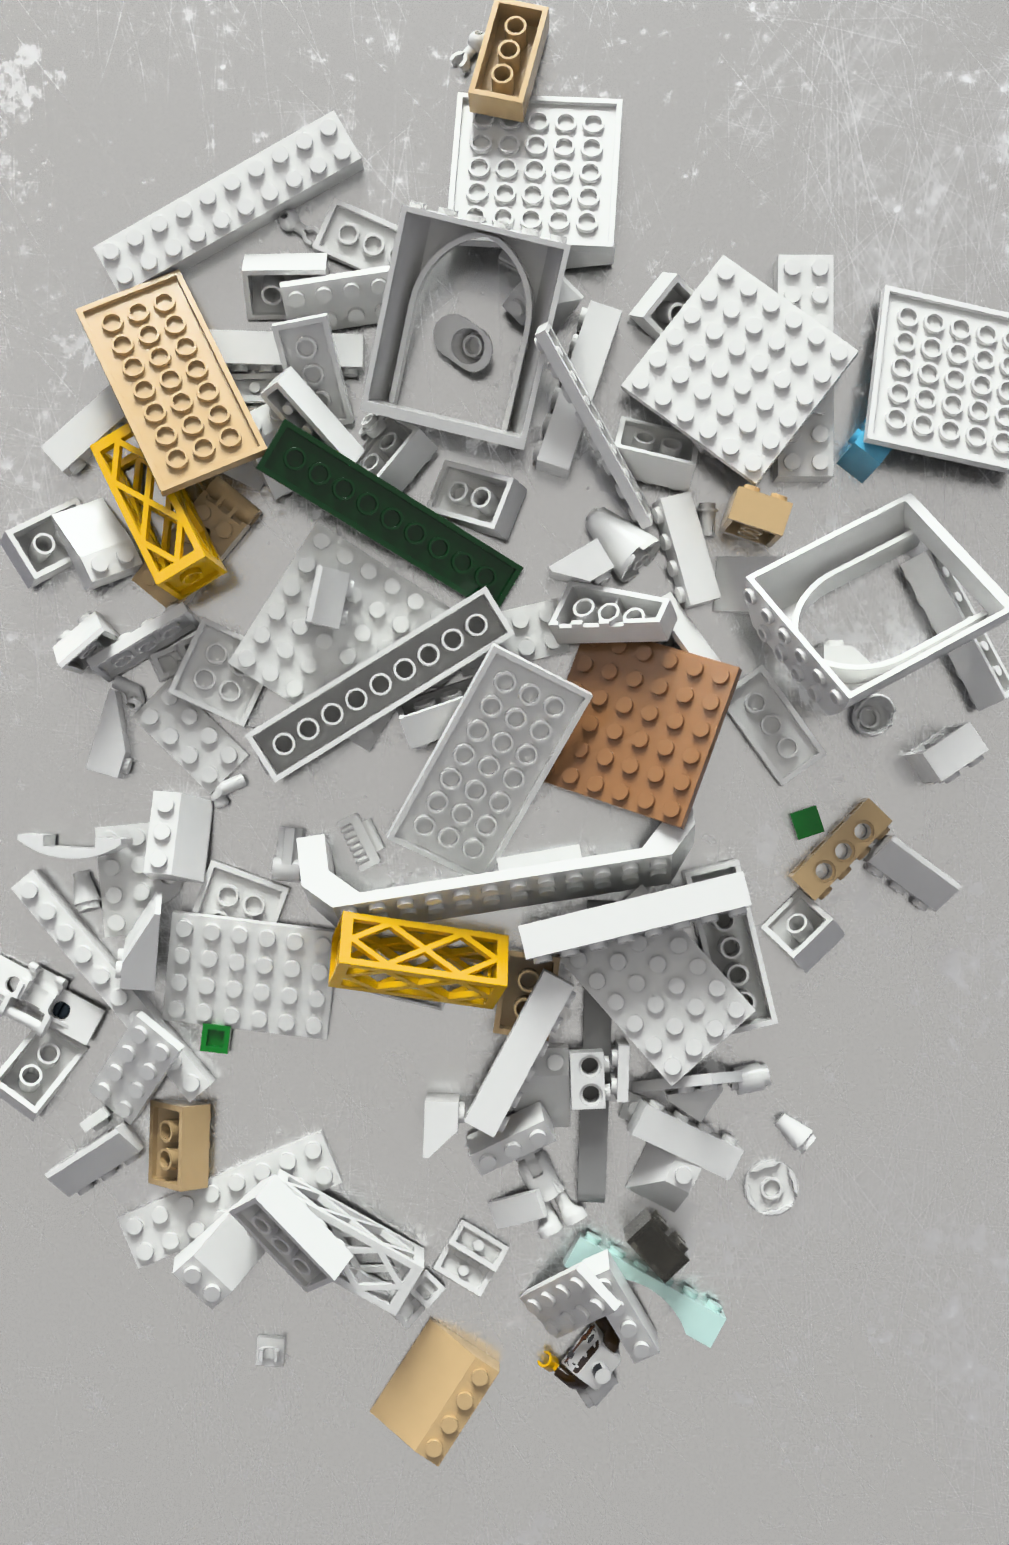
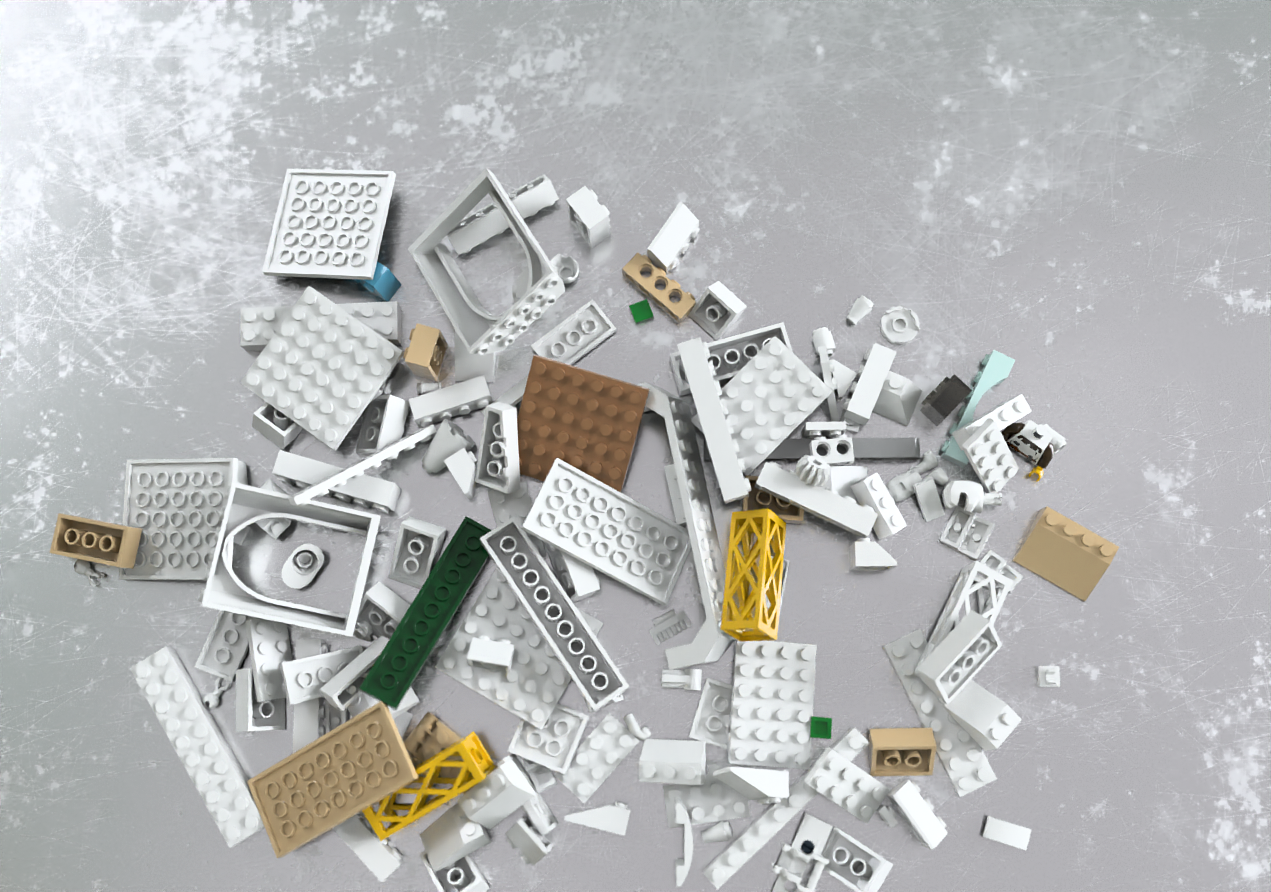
camera: 90 degrees left, 10 degrees down
white arm [112,675,145,712] -> none
none -> white slope [457,759,536,829]
none -> white gear [795,455,831,487]
none -> white piece [943,480,1002,514]
none -> white slope [983,816,1031,850]

